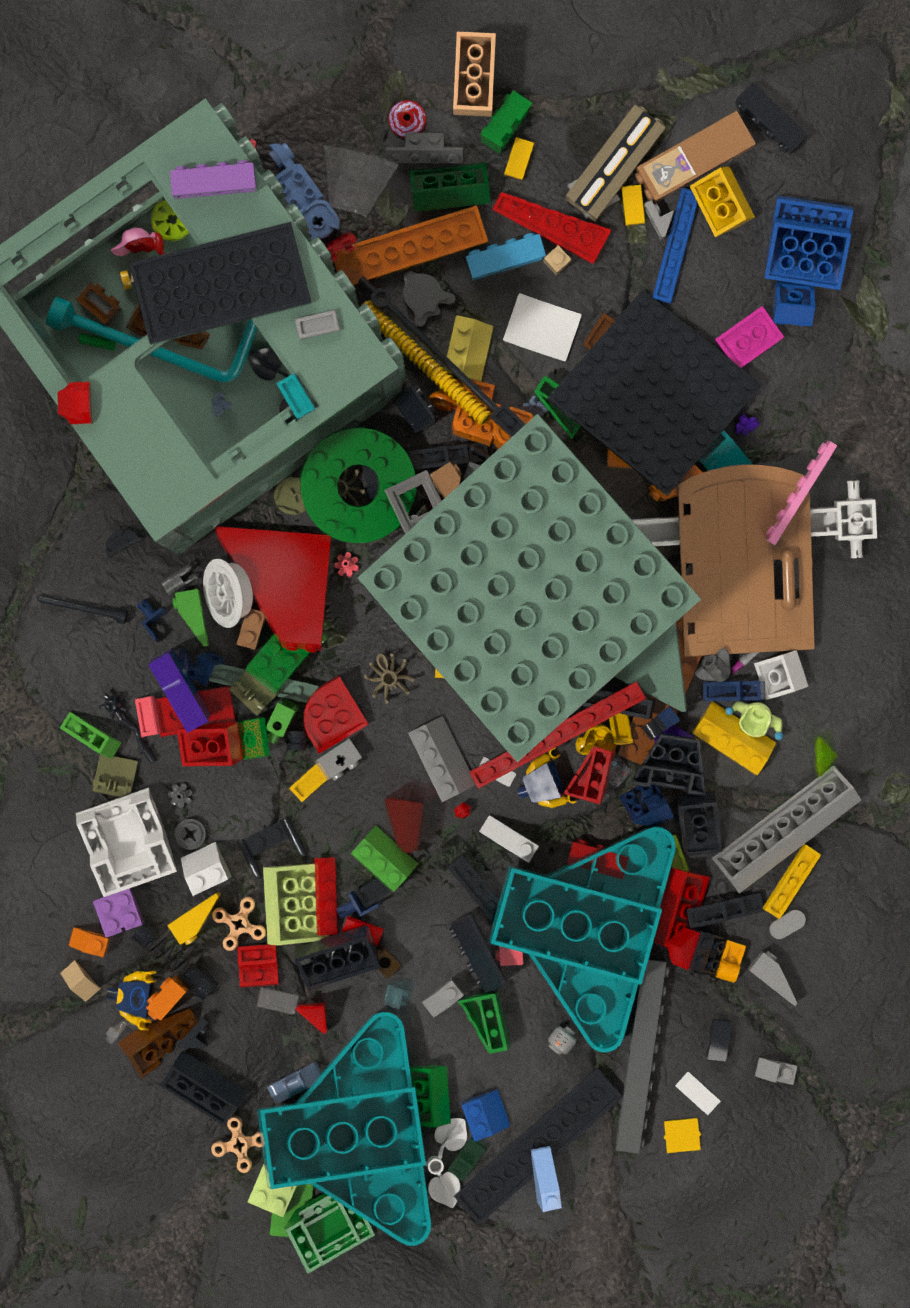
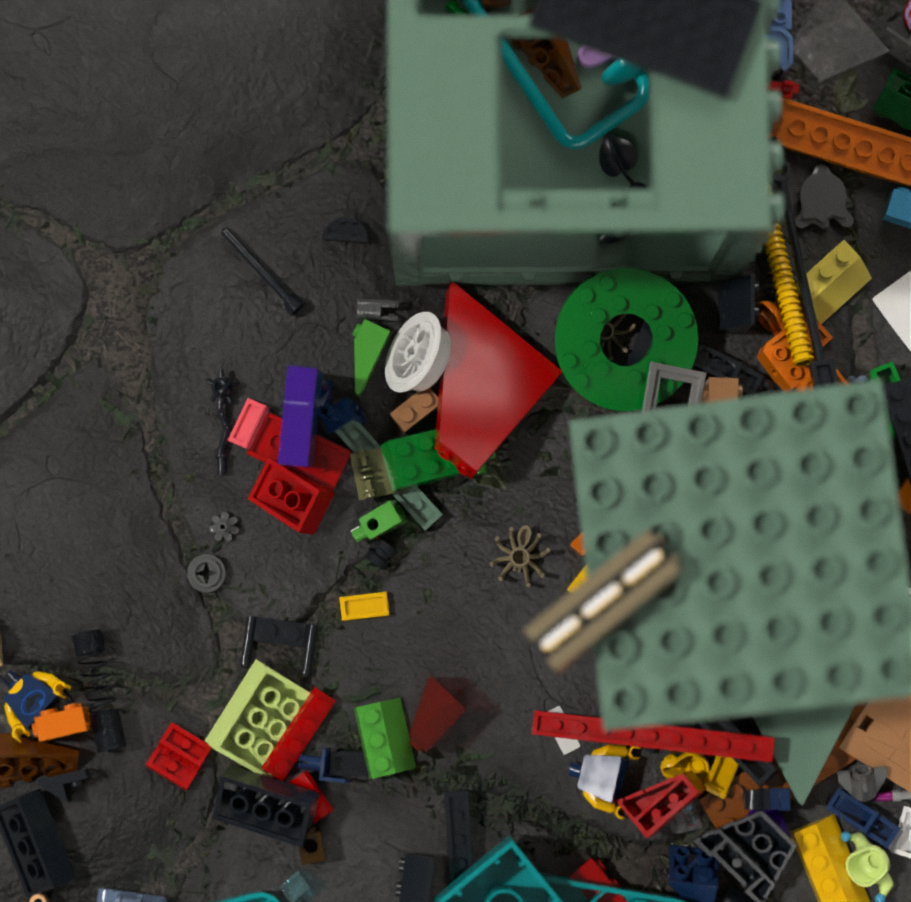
camera: 35 degrees right, 5 degrees down
red slope [57,382,92,425] -> none
bright green slope [60,712,121,759] -> none
orange slope [69,927,111,957] -> none
white slope [76,788,177,897] -> none
olive hinge [92,754,138,797] -> none
medium lavender piece [93,888,144,937] -> none
dark blue bracket [137,599,167,643] -> none
yellow slope [168,891,221,945] -> none
white slope [181,842,232,896] -> none
sand blue plant [211,392,232,417] -> none
light nougat gear [212,897,266,951] -> none
green plate [238,718,270,760] -> none
clear tile [257,987,299,1015] -> none
olive tile [274,477,306,515] -> none
teal tile [276,373,316,420] -> none
light grey tile [295,310,340,340] -> none
red slope [295,1002,328,1034] -> none
red plate [303,676,369,754] -> none
light grey brick [315,739,362,781] -> none
coral plant [334,552,359,577] -> none
light grey slope [408,716,476,802] -> none
red plate [454,802,472,819] -> none
white slope [479,815,539,862] -> none
none -> dark tan brick [524,530,683,673]

